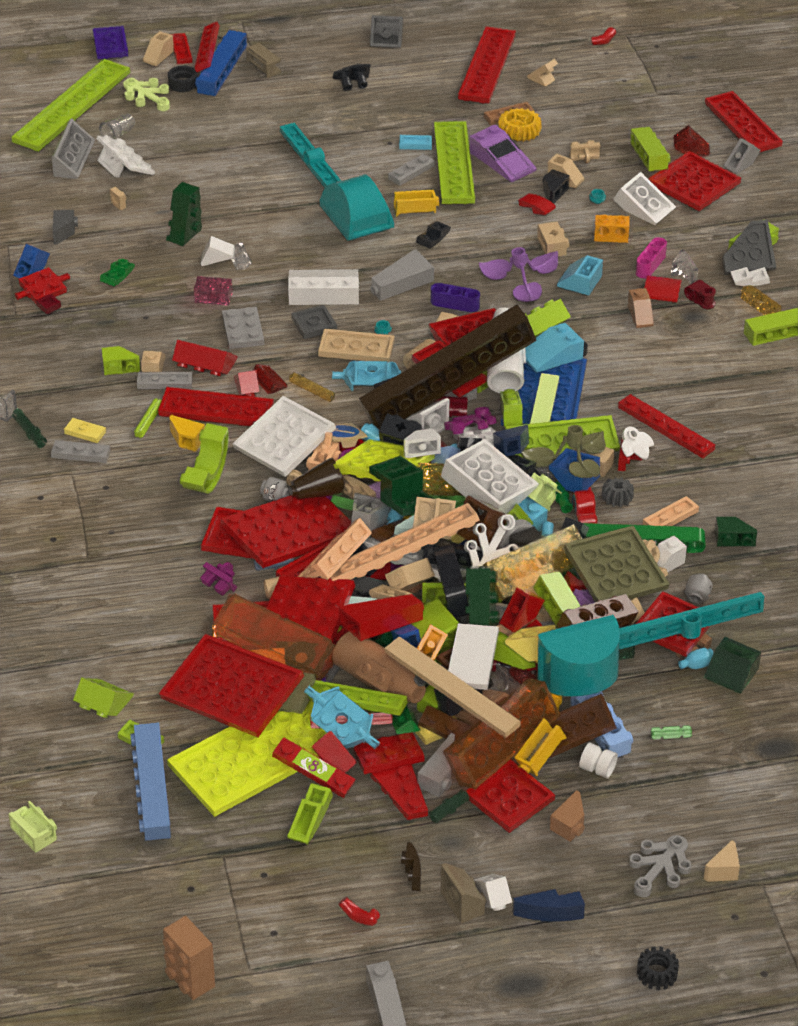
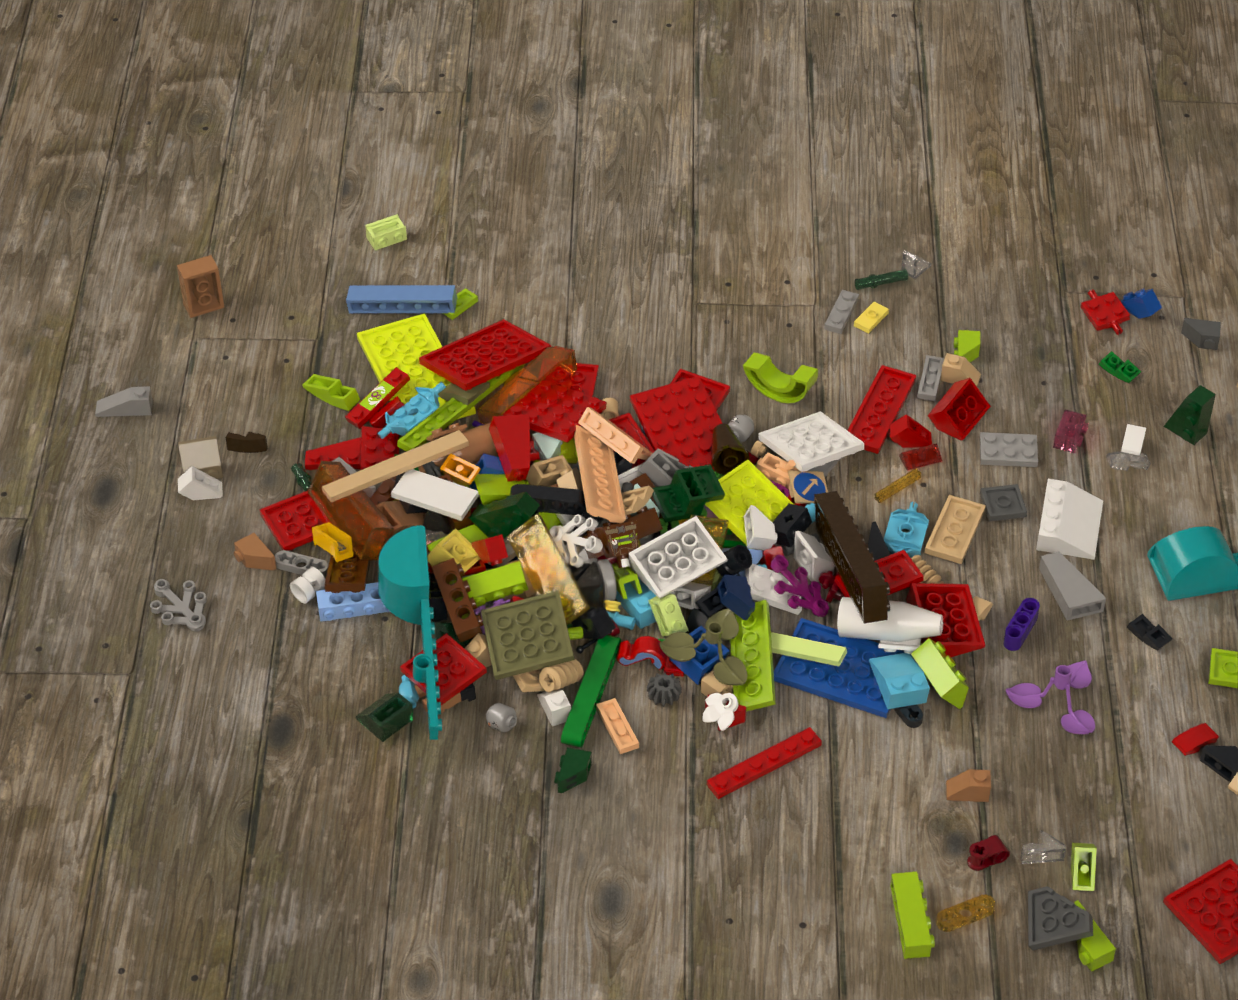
camera: 105 degrees right, 5 degrees up
dark red plate [36,294,61,314] -> none
lime slope [73,677,134,718] -> none
lime axle [134,398,162,438] -> none
yellow slope [169,415,205,452] -> none
magenta hips [200,562,237,596] -> none
red arm [338,897,380,926] -> none
teal plate [374,320,392,335] -> none
yellow window [393,190,439,217] -> none
lime slope [500,389,523,427] -> none
dark blue slope [512,889,585,922] -> none
tan brick [537,221,569,256] -> none
medium azure slope [557,255,603,296] -> none
teal plate [589,189,606,204] -> none
light orange brick [594,214,630,243] -> none
white slope [613,172,676,225] -> none
dark pink beam [636,237,667,279] -> none
black tyre [637,946,679,990] -> none
red slope [644,275,682,302] -> none
bright green axle [651,725,692,740] -> none
tan slope [704,841,740,881] -> none
white slope [731,267,770,286] -> none
none -> light grey beam [275,550,328,577]
none -> lime slope [1071,843,1097,891]

